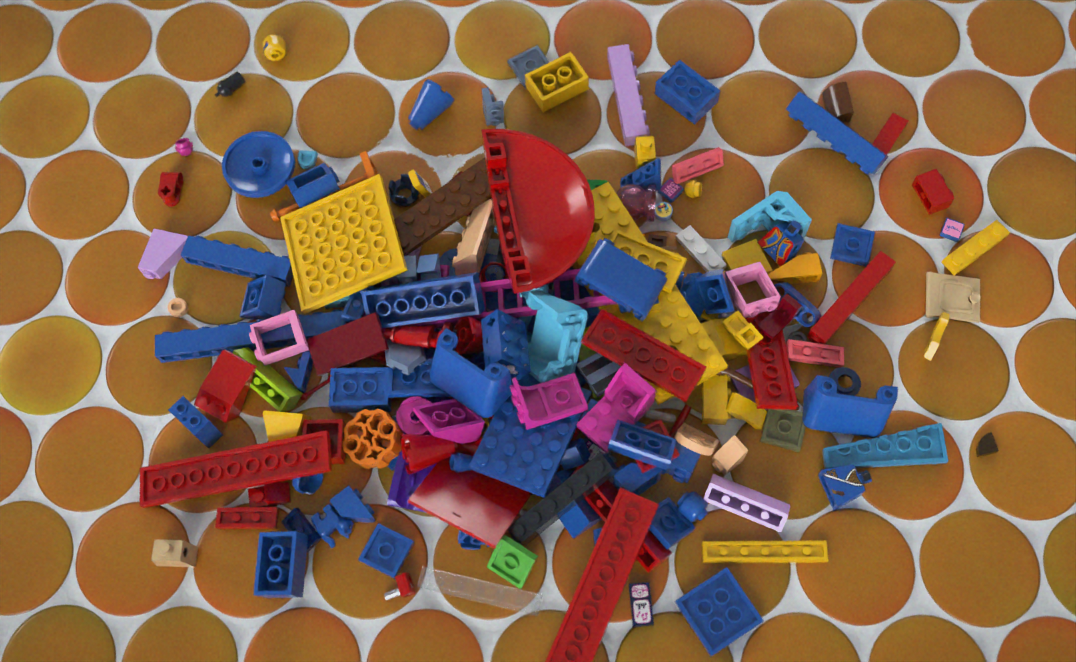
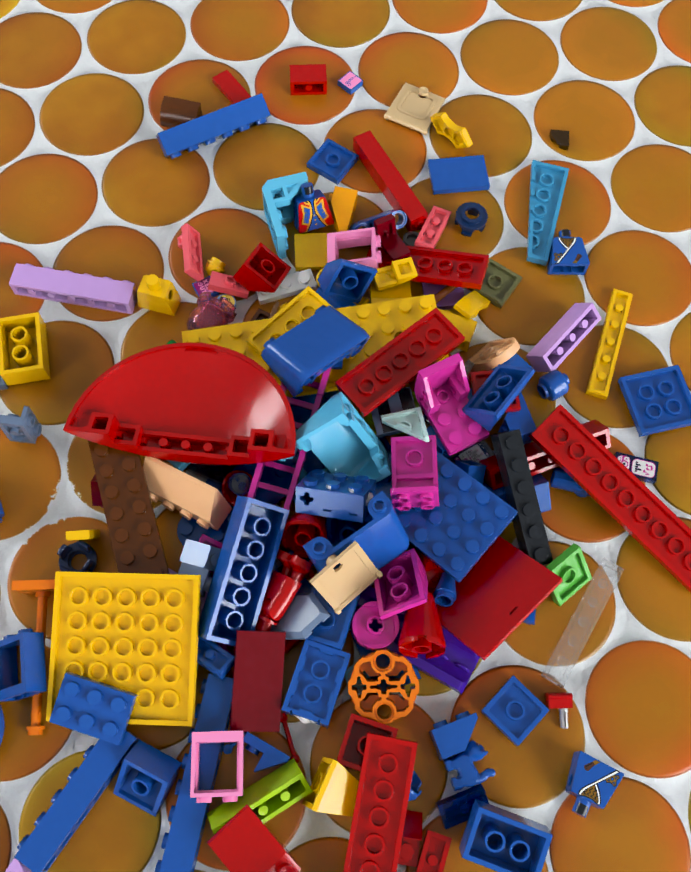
camera: 80 degrees left, 0 degrees up
blue slope [620,158,661,195] -> none
blue plate [649,497,696,550] -> none
blue piece [655,60,720,125] -> none
light nougat slope [712,435,748,476] -> none
blue windscreen [802,375,898,438] -> none
yellow plate [941,220,1010,276] -> none
none -> blue plate [49,672,137,745]
none -> coral plate [208,271,249,299]
none -> red slope [232,242,291,293]
none -> tan container [309,541,383,615]
none -> light aqua tile [381,407,429,442]
none -> blue tile [427,155,490,195]
none -> blue torso [566,751,624,818]

